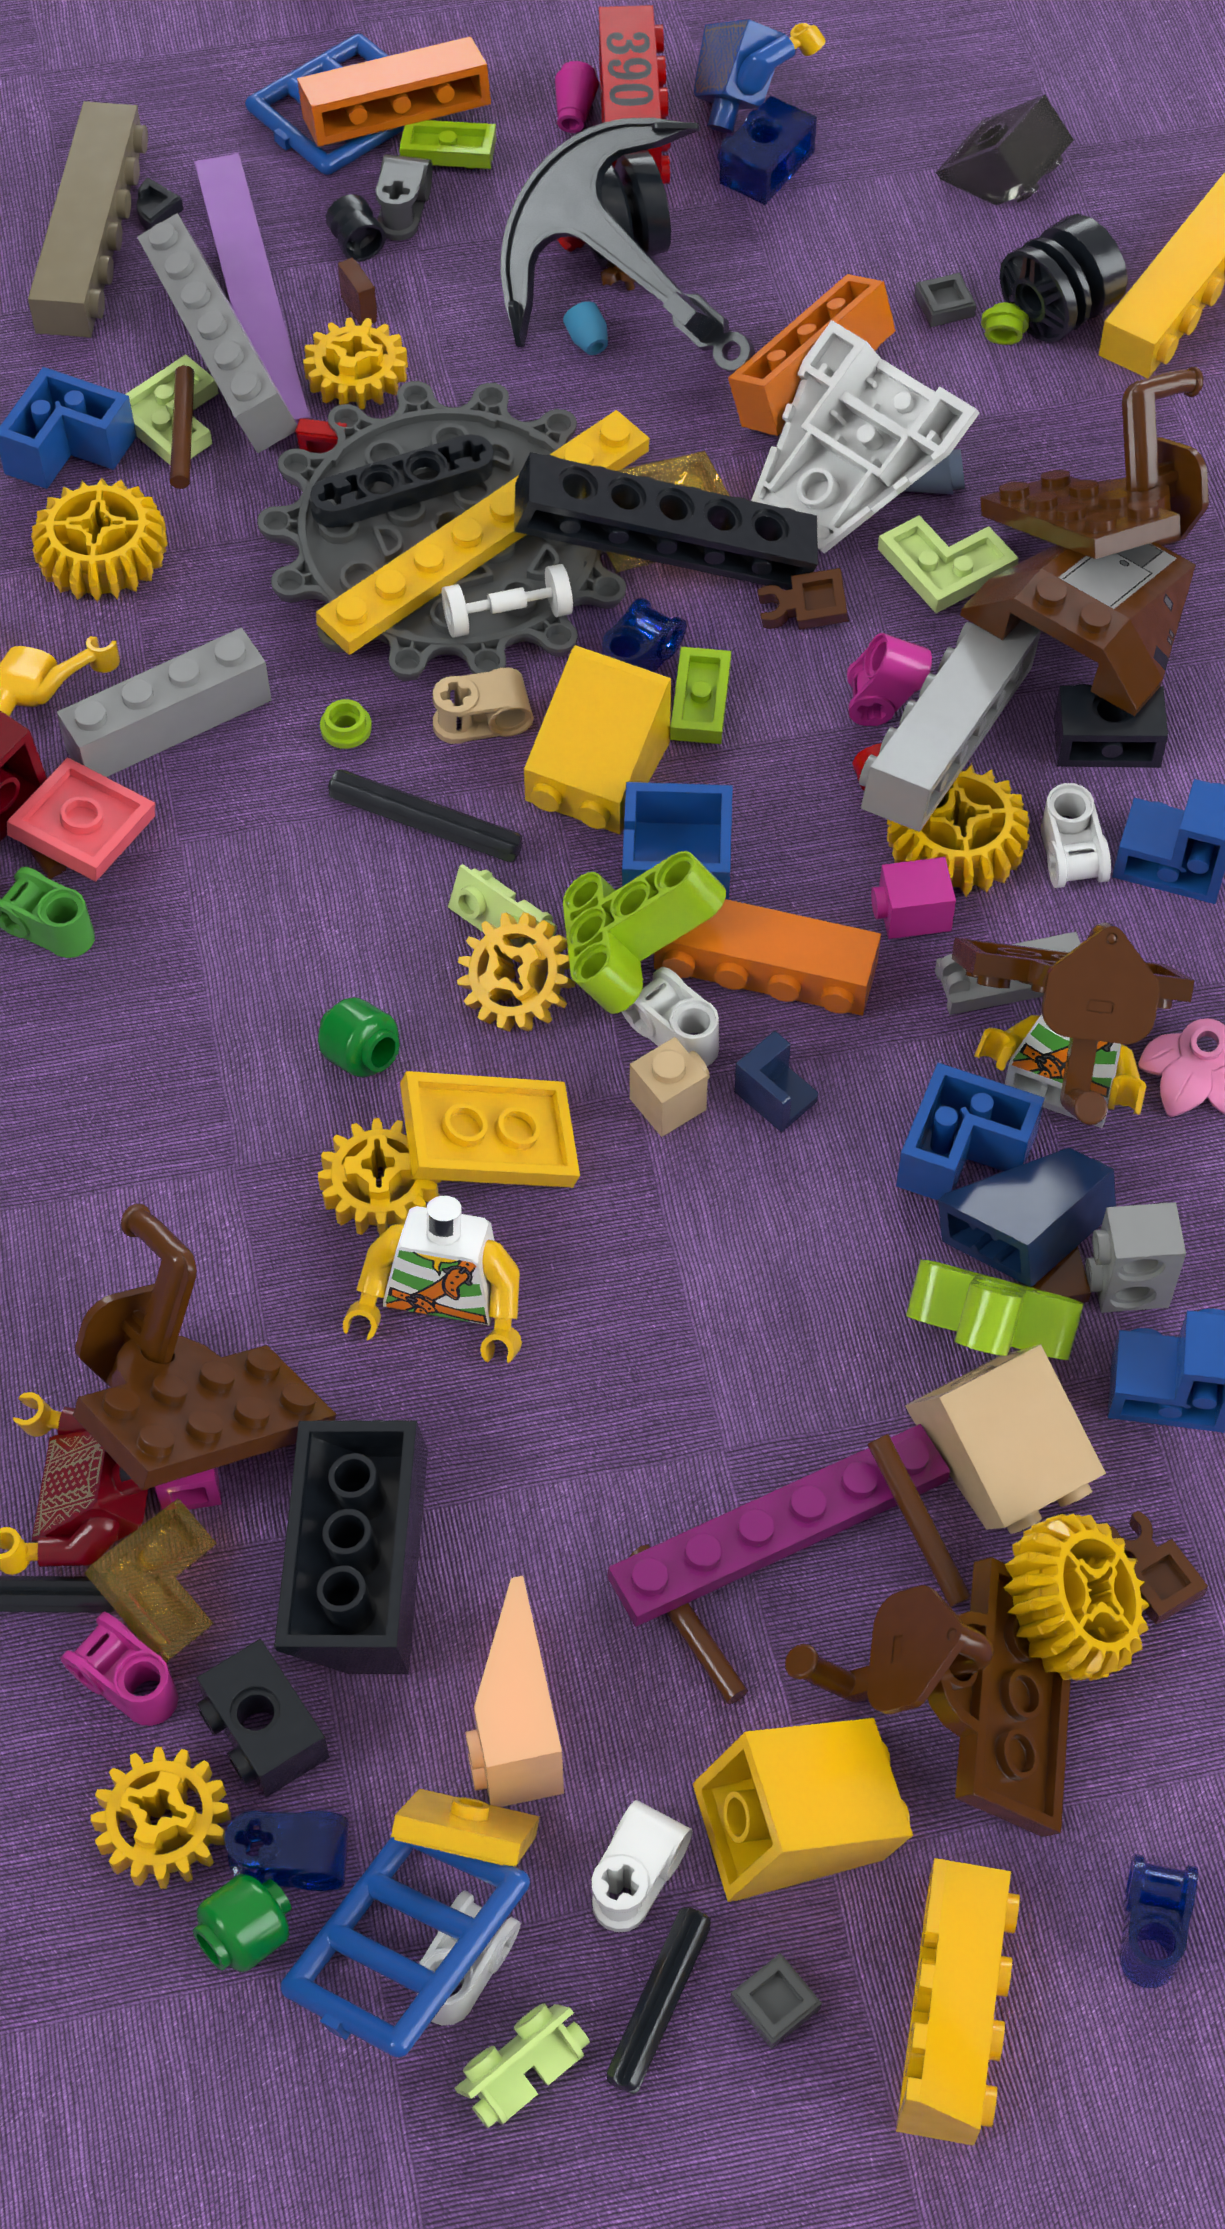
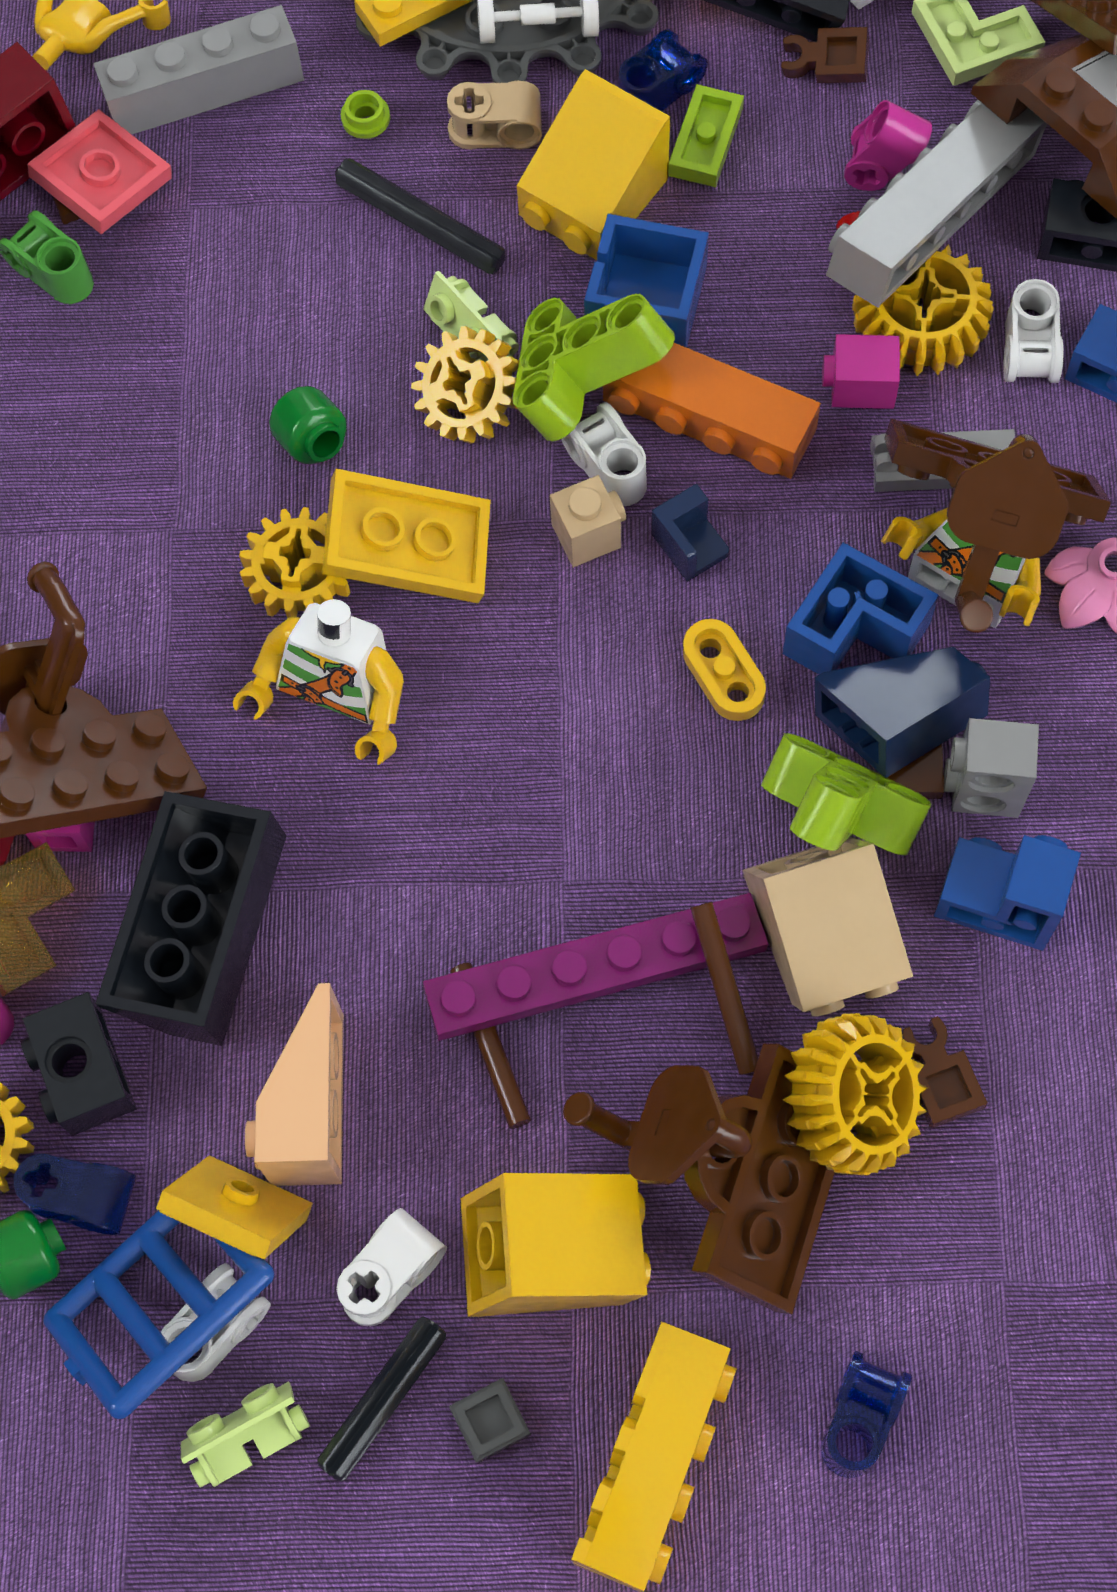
camera: 15 degrees right, 10 degrees up
none -> yellow plate [683,619,766,721]

